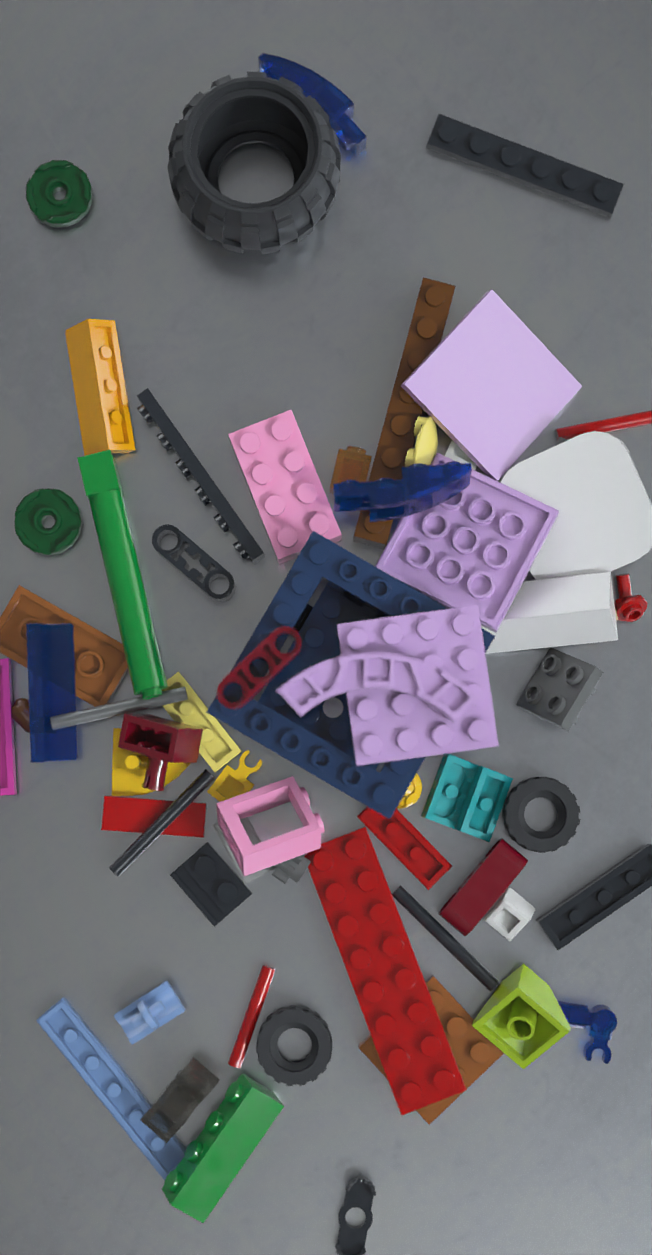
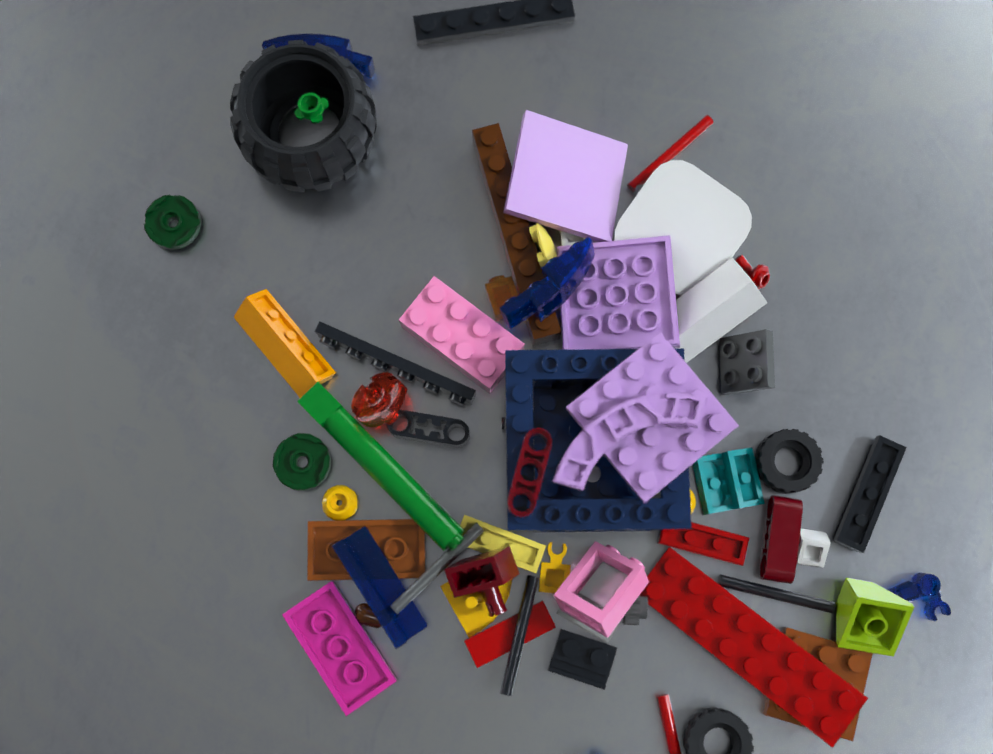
camera: 30 degrees left, 5 degrees down
none -> green plate [295,93,329,124]
none -> yellow plate [322,485,357,521]
none -> clear red plate [351,372,407,427]

